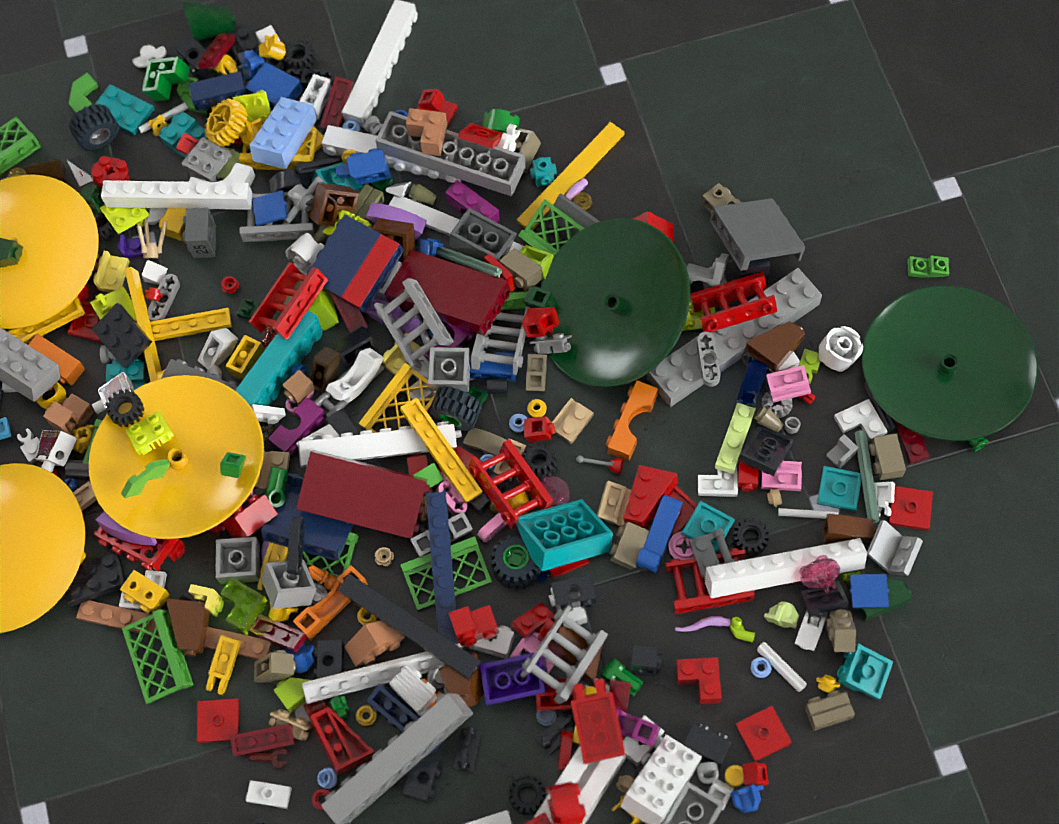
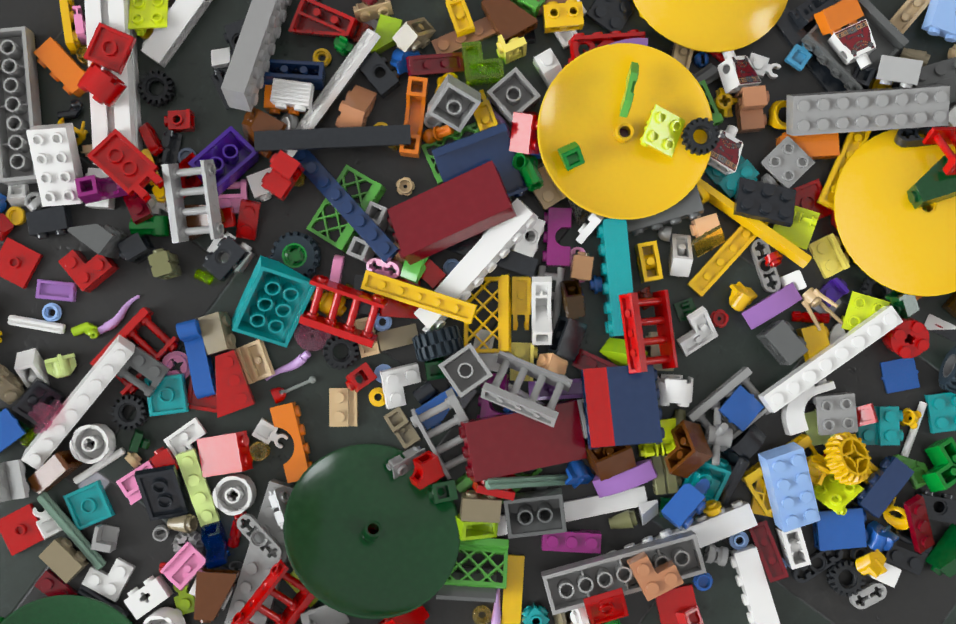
camera: 140 degrees right, 20 degrees up
black beam [287,516,305,575] -> none
none -> medium lavender tile [35,279,77,302]
none -> dark grey slope [67,224,128,260]
none -> white brick [70,423,116,464]
none -> white brick [124,574,174,620]
none -> dark green tile [129,429,151,453]
none -> olive brick [148,248,182,280]
none -> red brick [164,109,195,133]
none -> clear neon green piece [194,268,214,285]
none -> brick [196,430,253,478]
none -> white slope [211,47,232,69]
none -> white brick [213,474,257,515]
none -> red axle [227,511,246,548]
none -> clear yellow wheel [249,441,271,461]
none -> white plate [252,418,288,448]
none -> lavender animal [265,350,311,381]
none -> light grey hinge [268,486,290,529]
none -> white plate [379,362,421,409]
none -> medium blue plate [443,259,459,276]
none -> yellow hinge [511,276,531,330]
none -> white slope [533,48,562,88]
none -> light nougat brick [537,353,568,375]
none -> white plate [677,306,718,357]
none -> light nougat brick [690,213,722,240]
none -> clear yellow piece [692,225,725,257]
none -> yellow piece [729,281,758,311]
none -> medium lavender slope [741,282,802,330]
none -> light grey bracket [761,136,815,188]
none -> red axle [791,311,830,324]
none -> light grey beam [849,581,887,609]
none -> blue piece [880,358,920,394]

